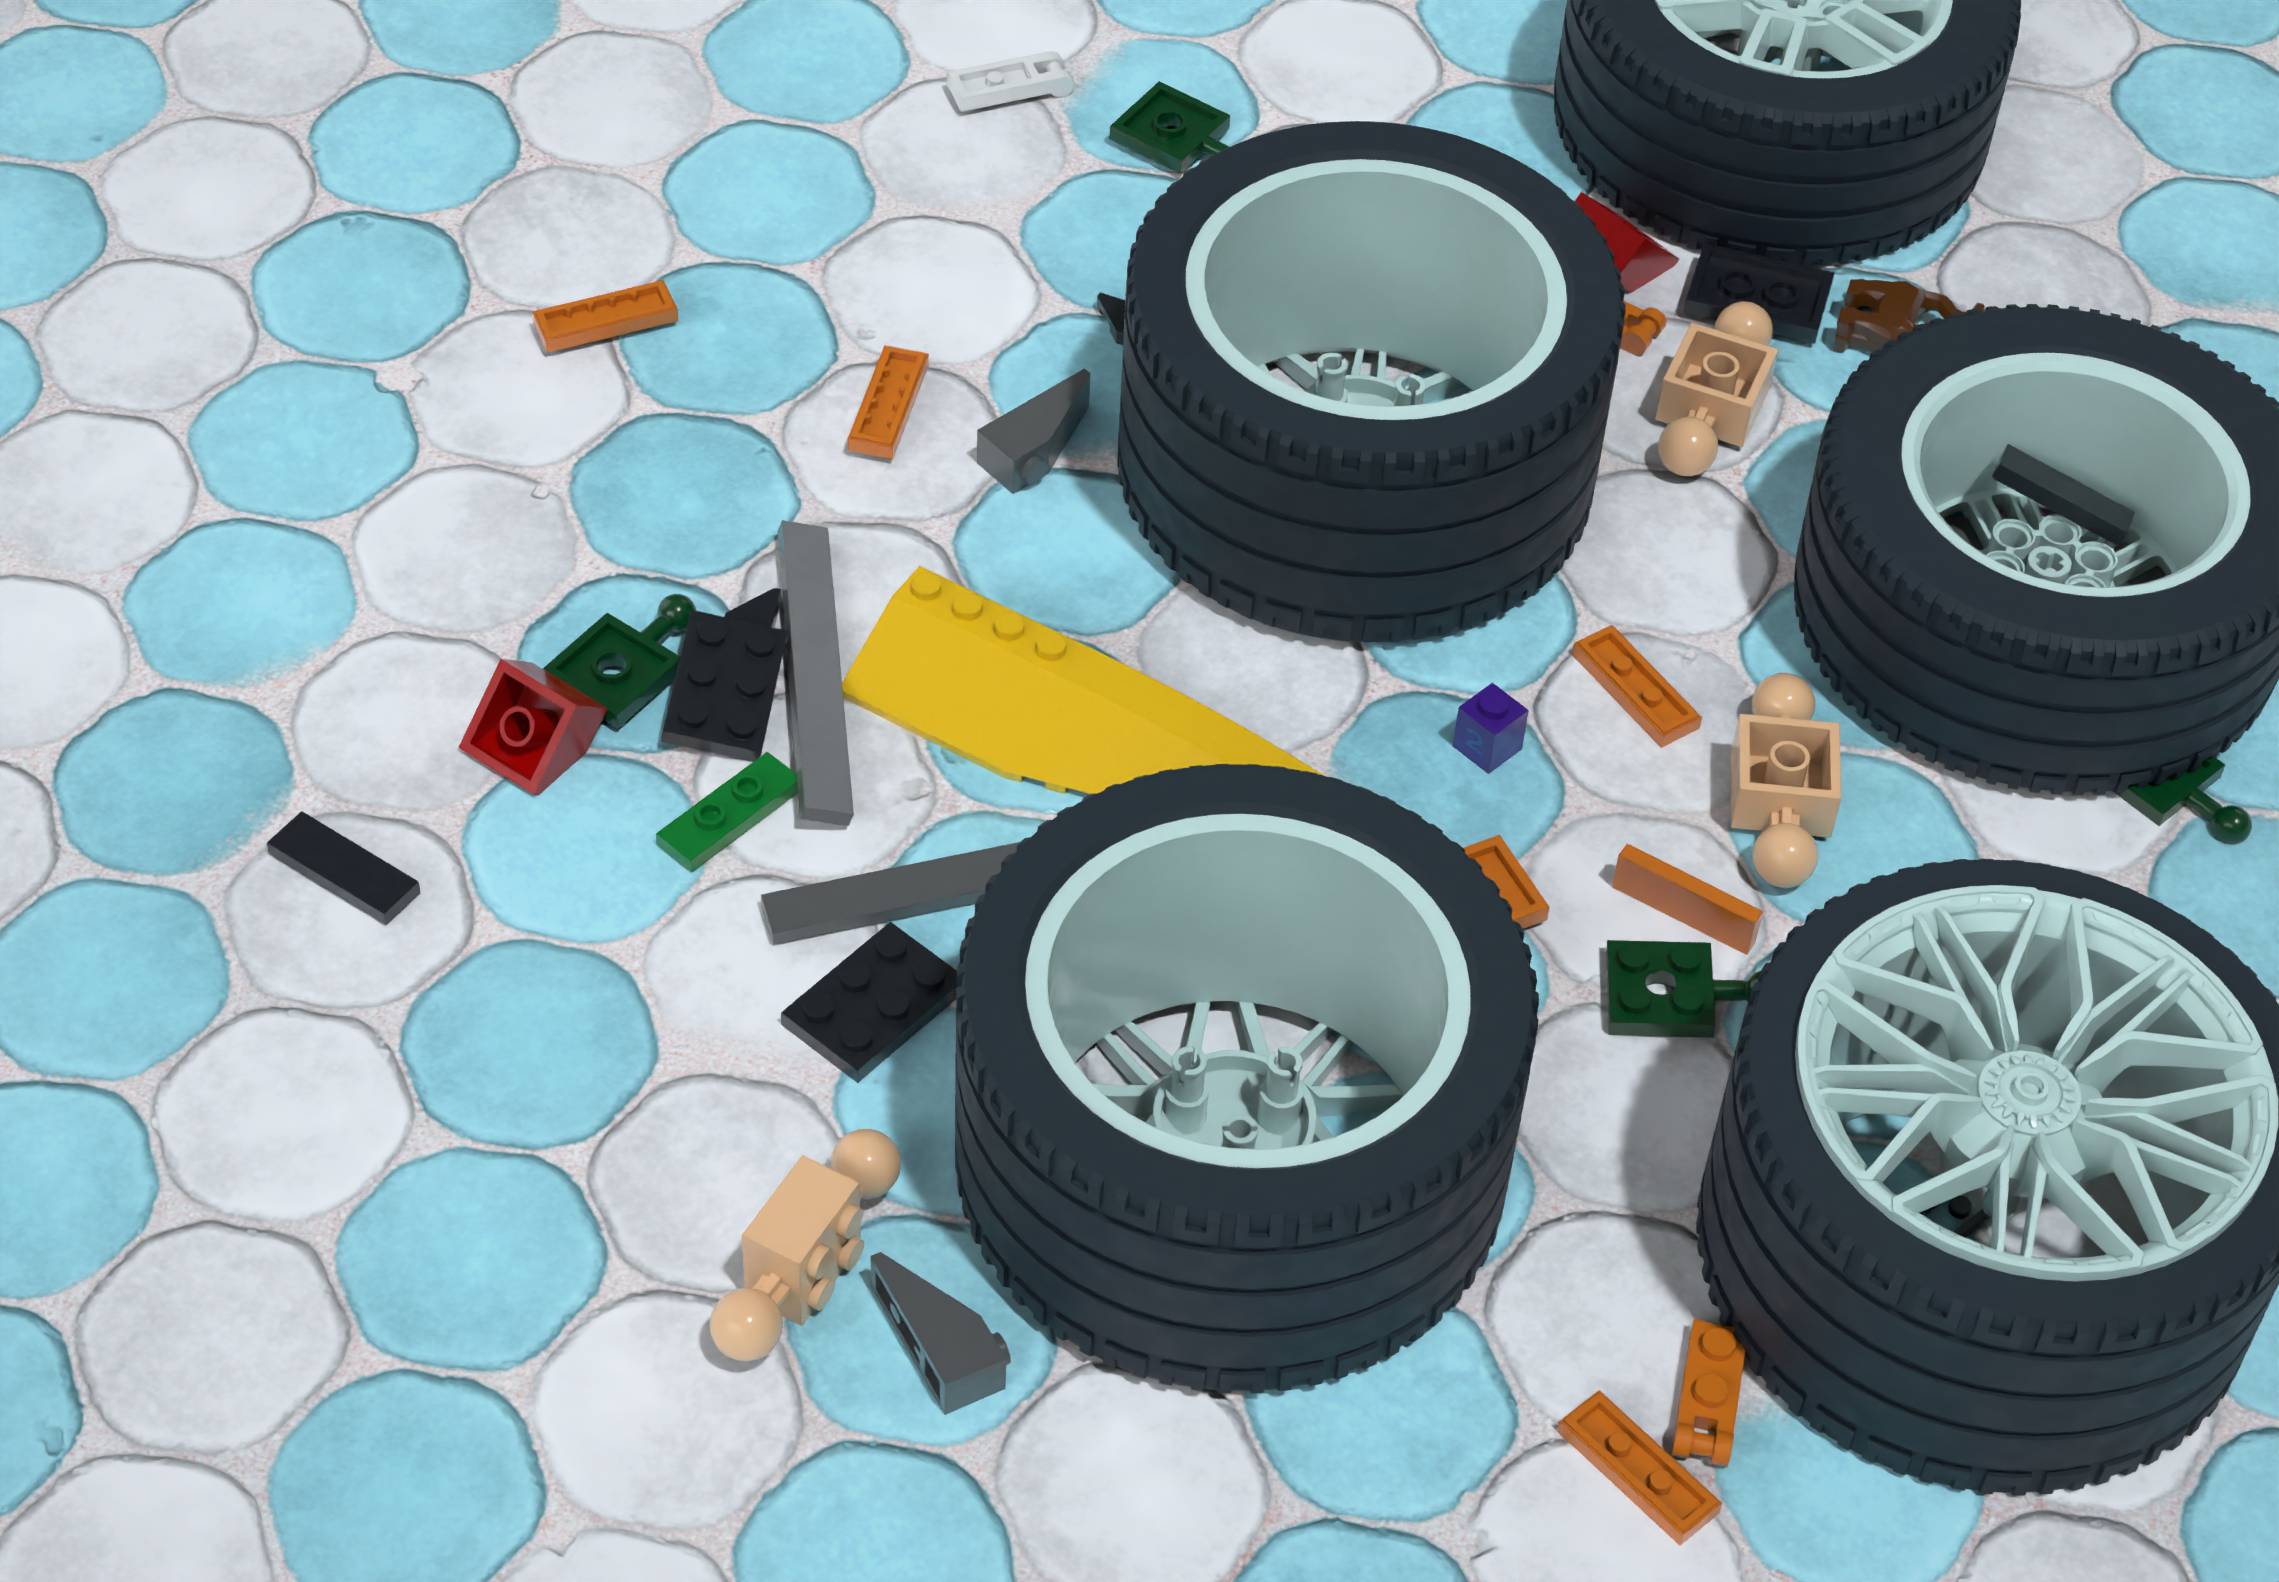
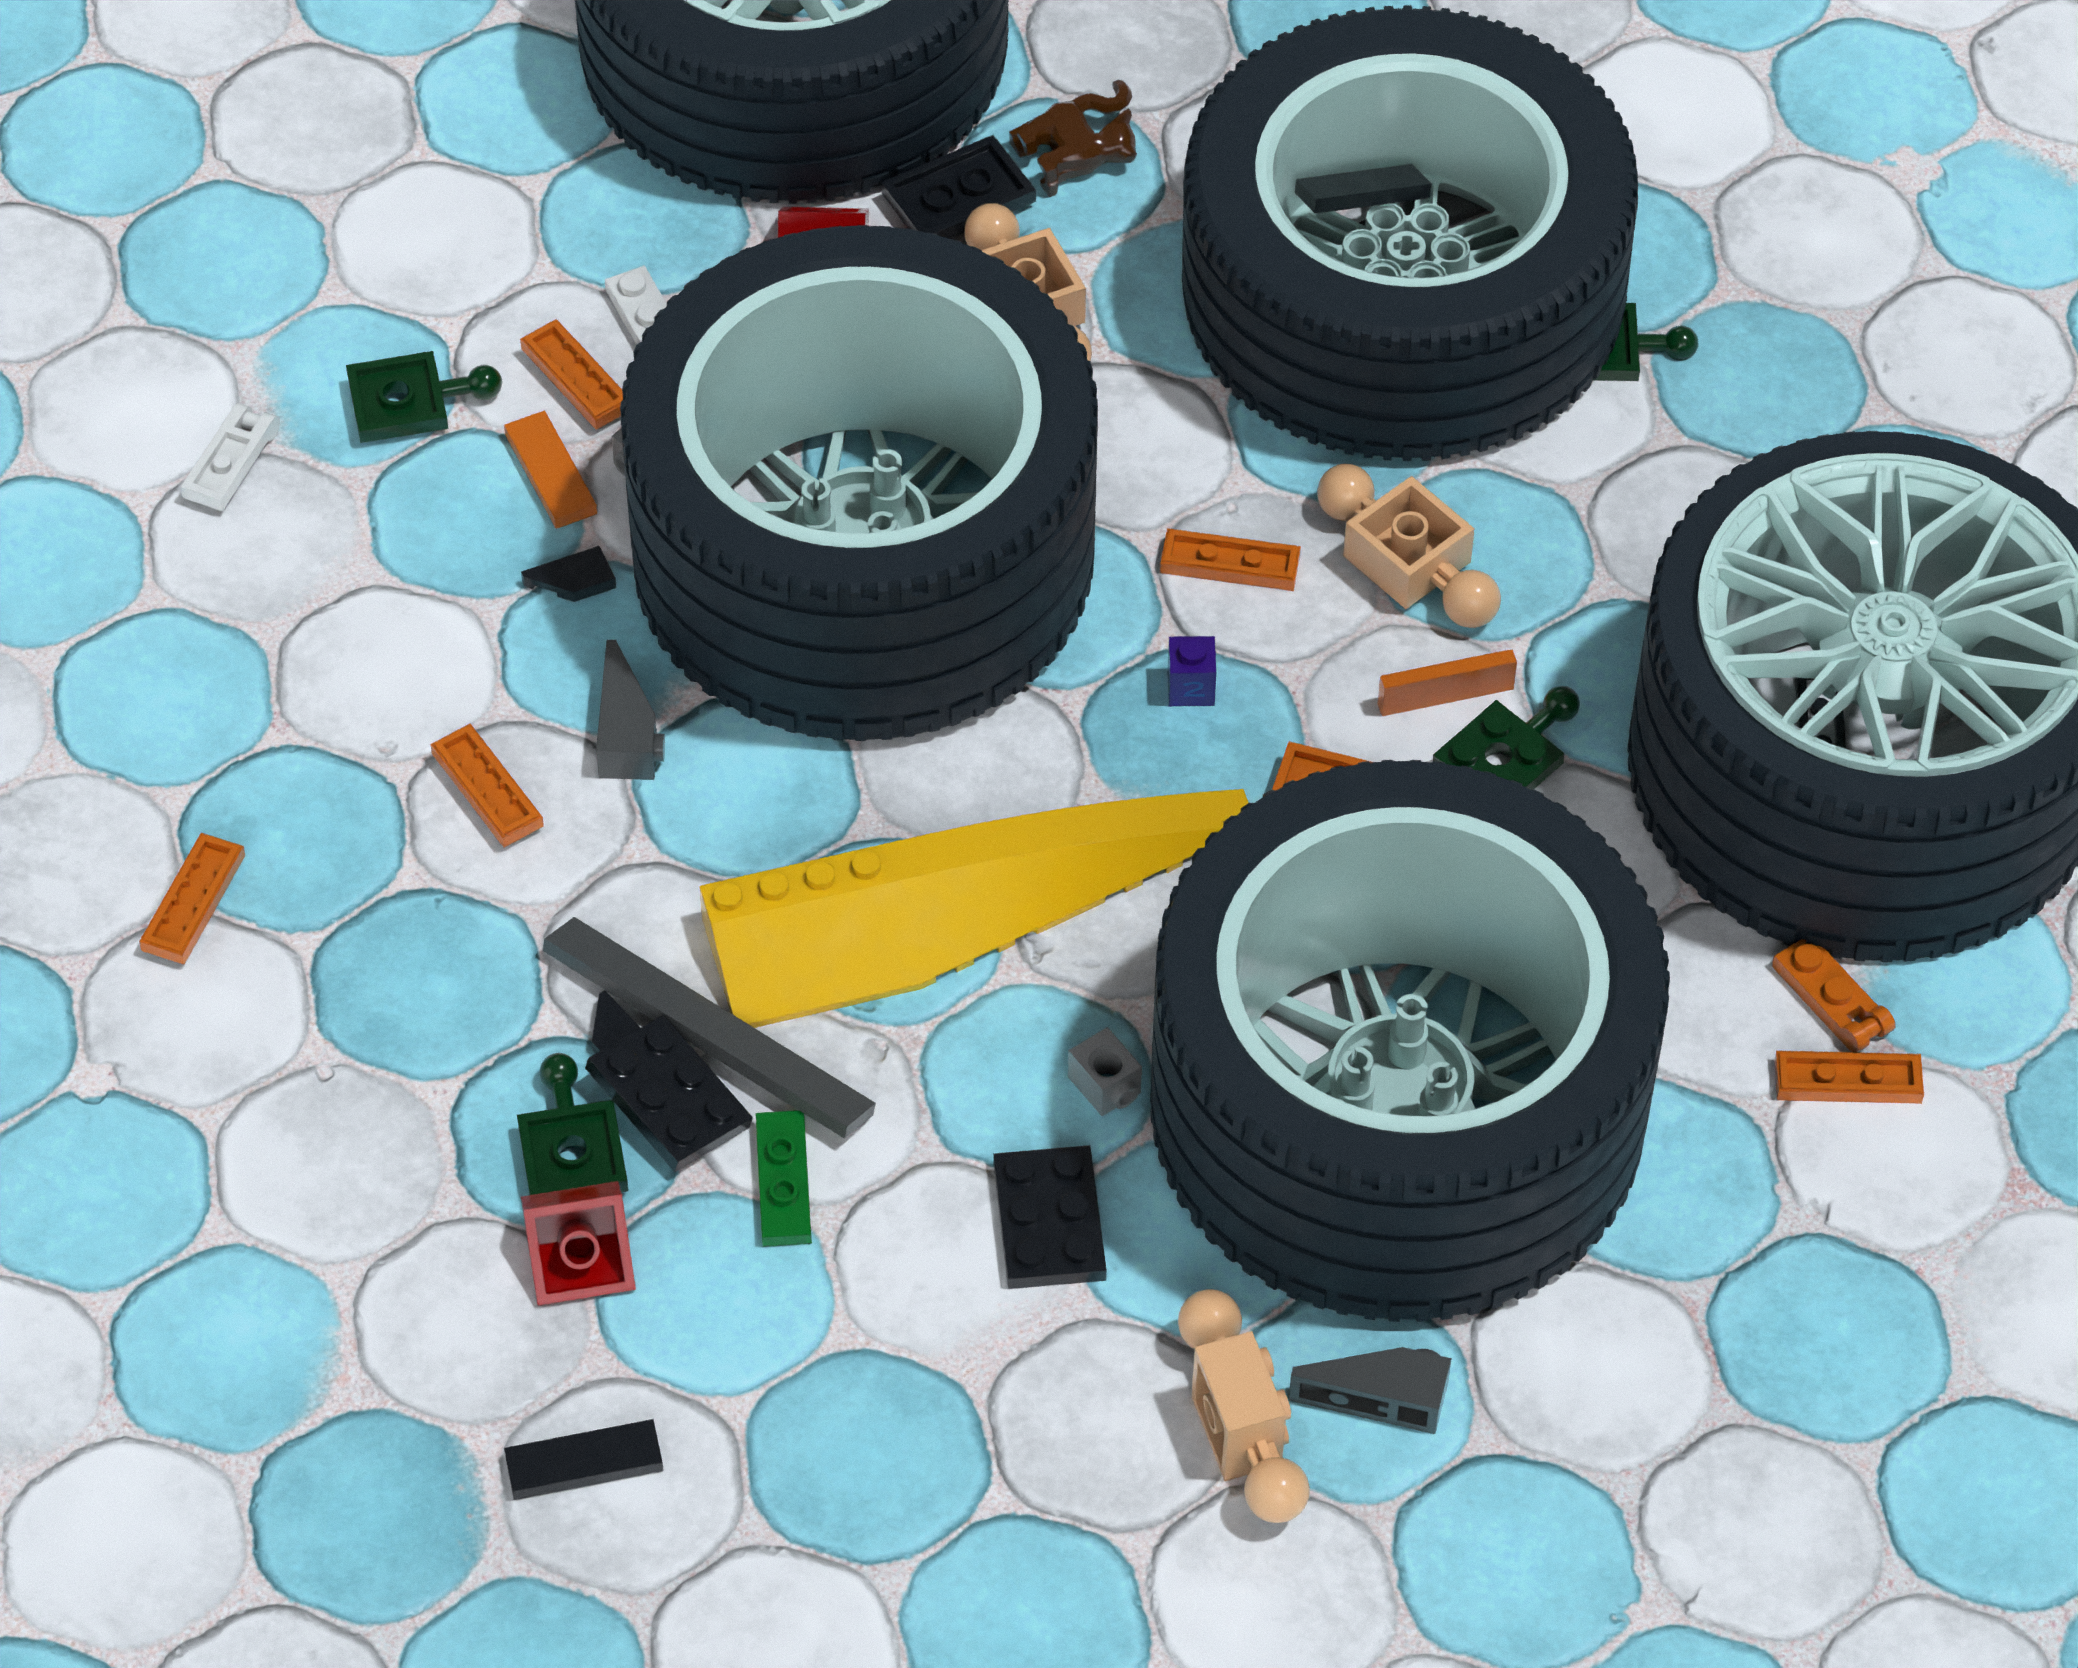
camera: 45 degrees left, 5 degrees up
dark grey tile [761,842,1020,945] -> none

